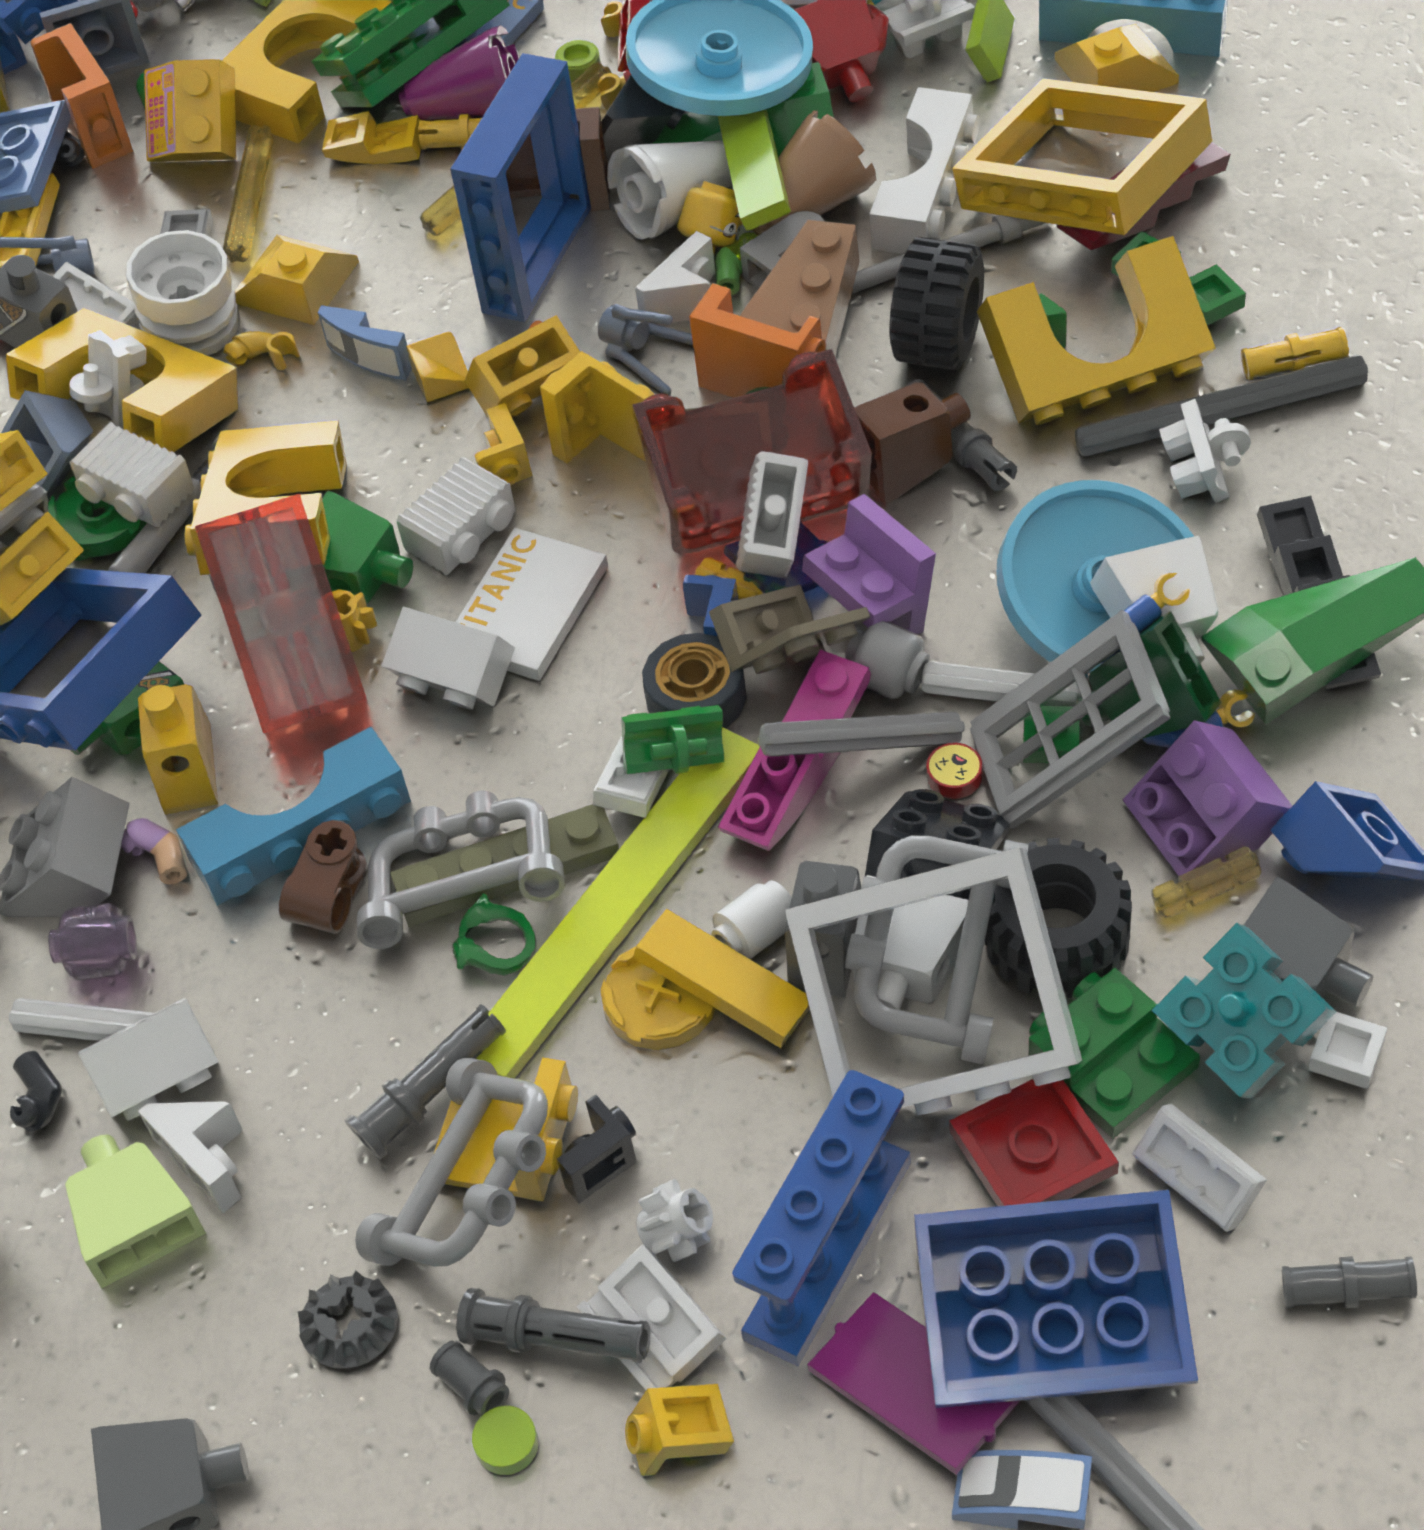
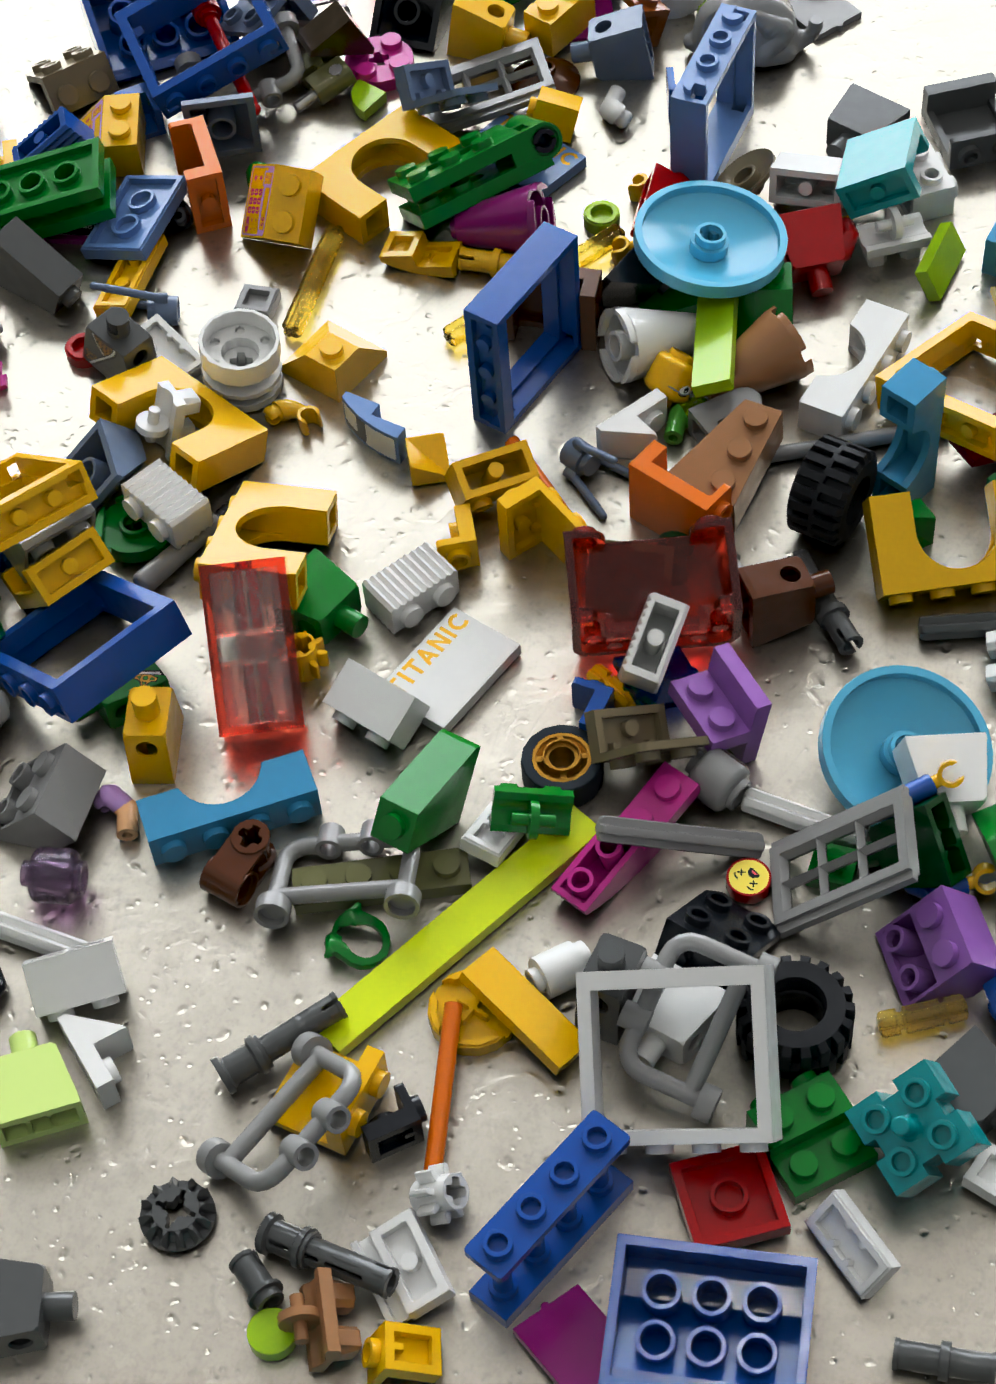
camera: 10 degrees right, 0 degrees up
none -> medium nougat hips [277,1267,362,1373]
none -> green slope [370,728,481,854]
none -> orange bar [424,1001,463,1170]
none -> dark azure arch [872,357,947,501]

